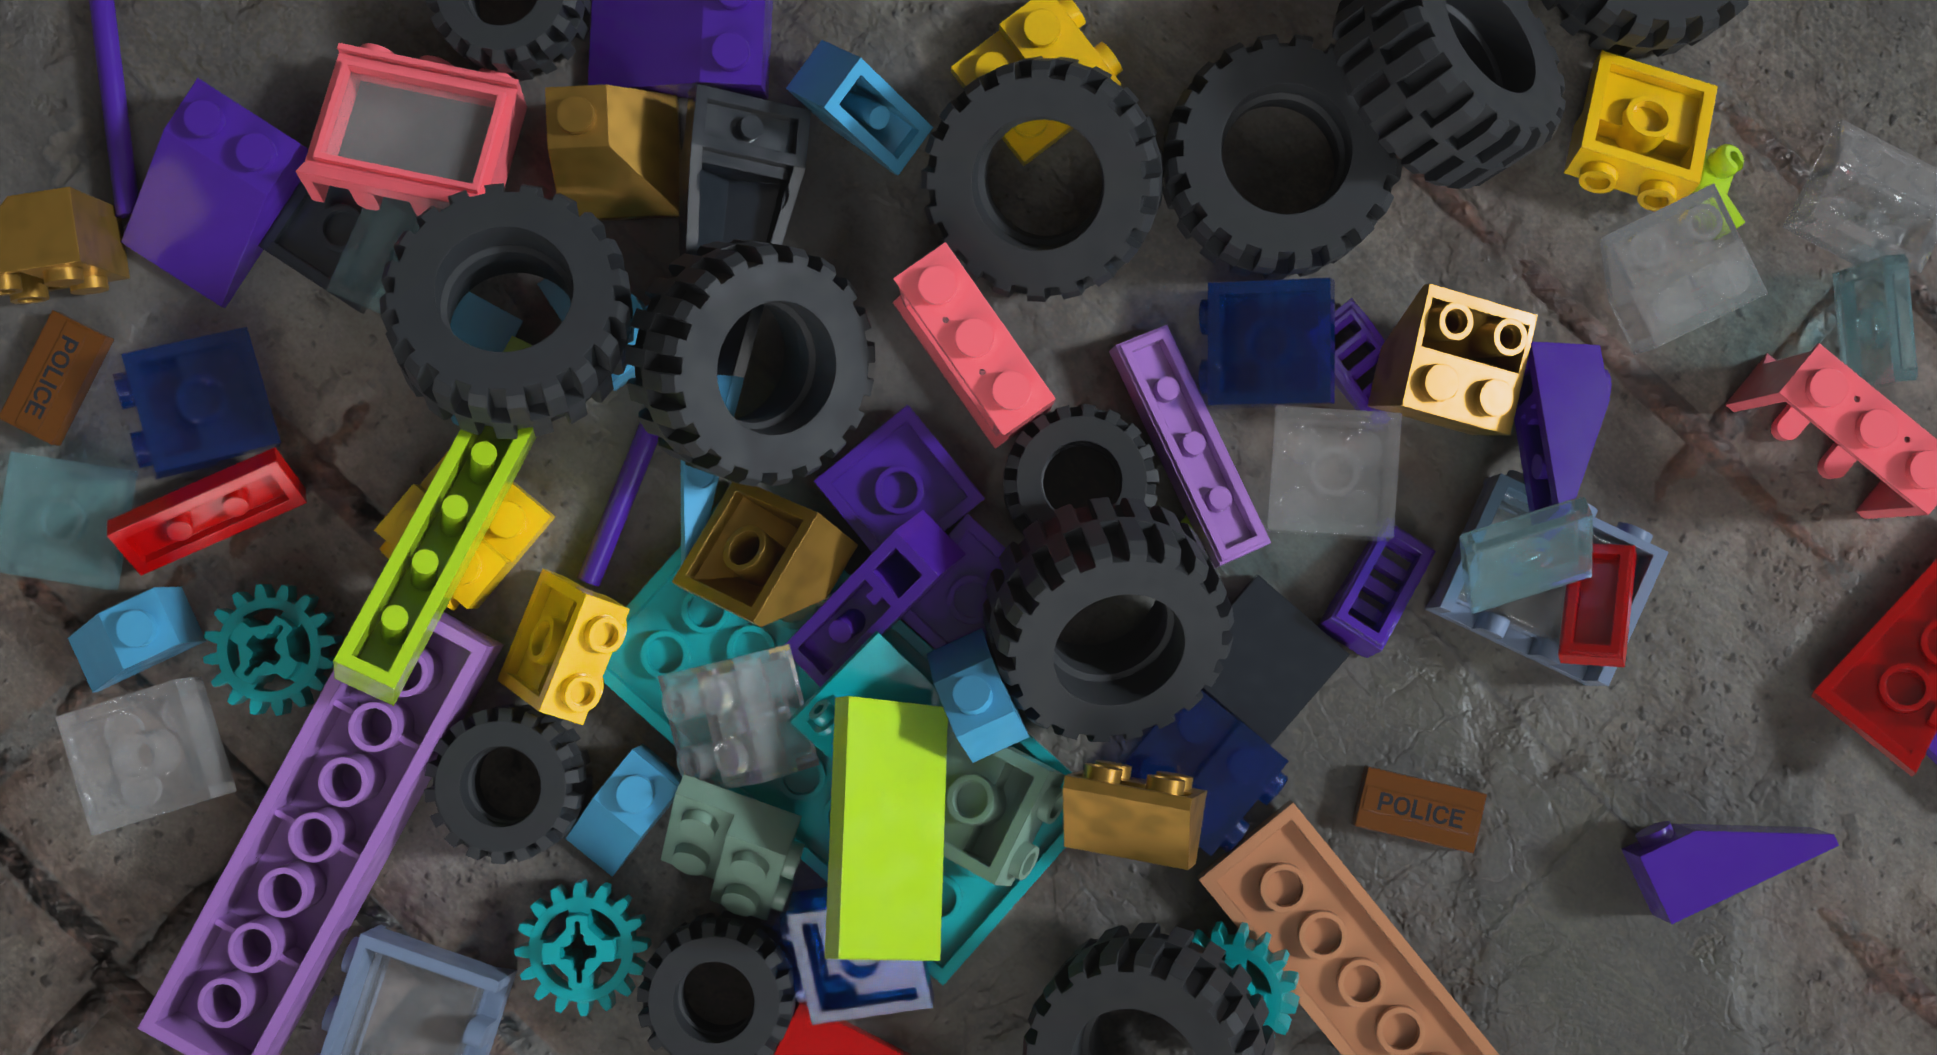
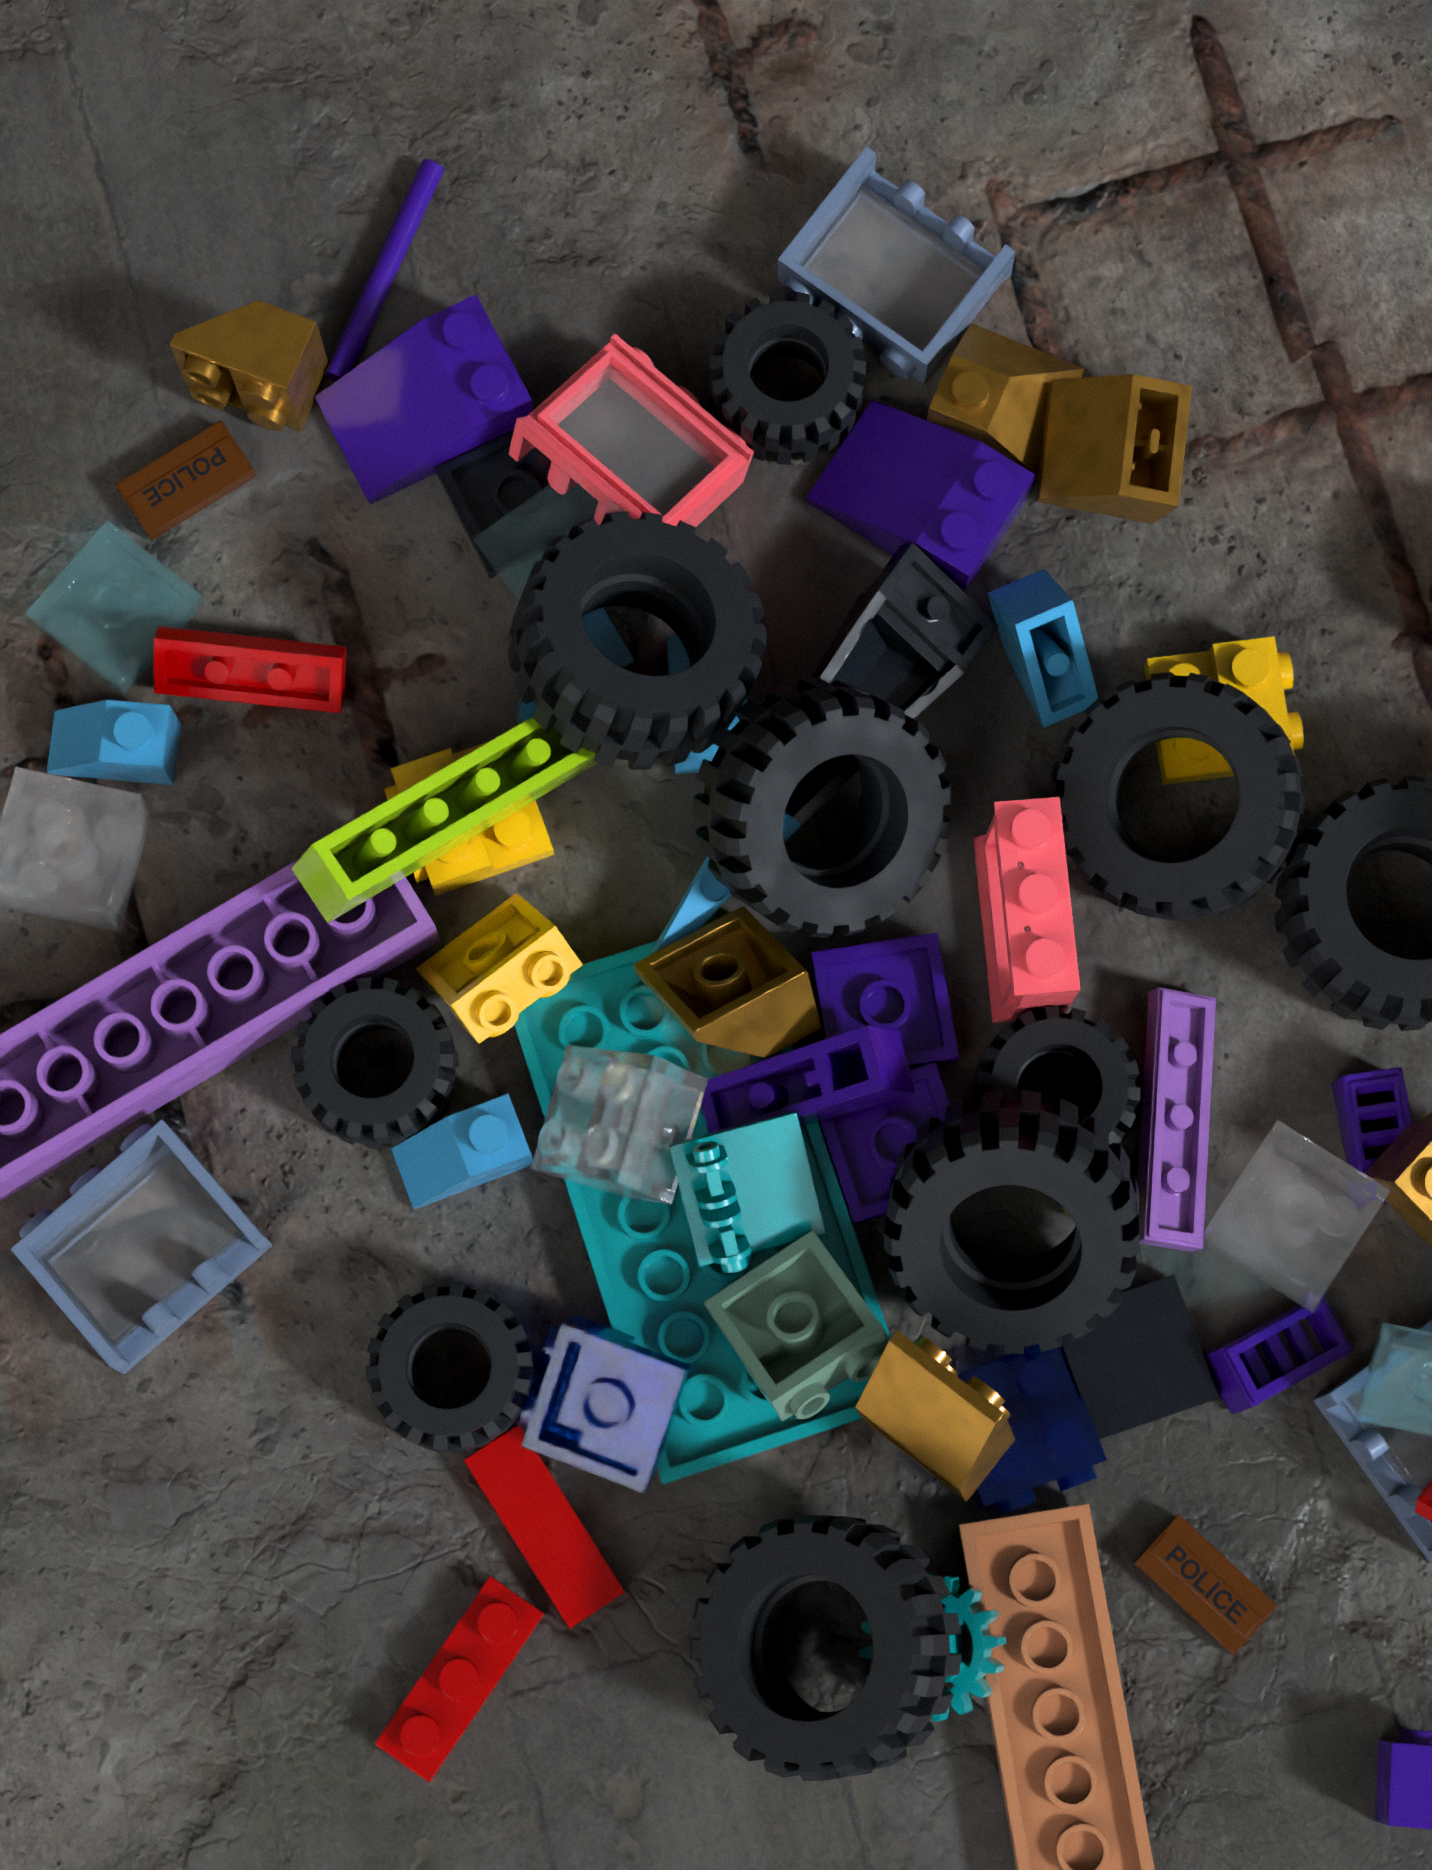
camera: 25 degrees right, 10 degrees down
clear blue plate [112,327,281,480] -> none
teal gear [203,584,343,716] -> none
teal gear [514,879,652,1016] -> none
pearl gold slope [545,84,681,221] -> none
dark purple bar [577,422,659,587] -> none
sand green plate [661,774,805,921] -> none
lime tile [825,696,948,961] -> none
dark azure slope [927,629,1030,763] -> none
clear blue plate [1199,278,1335,409] -> none

